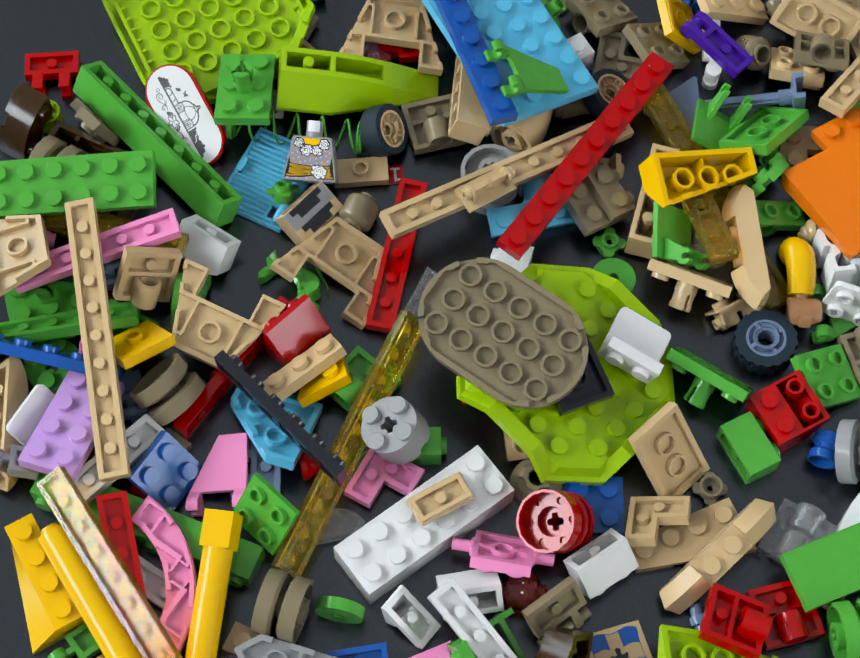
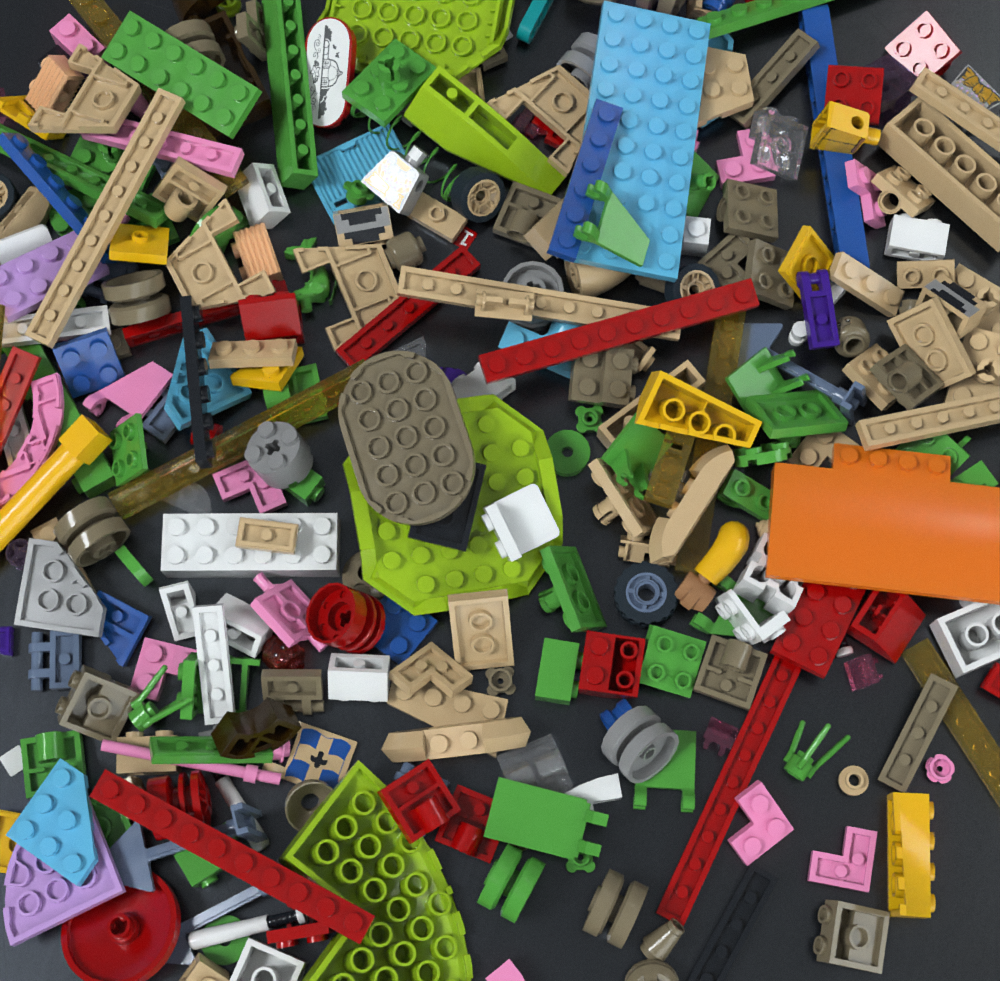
camera: 40 degrees right, 10 degrees up
none -> light nougat brick [230,223,284,281]

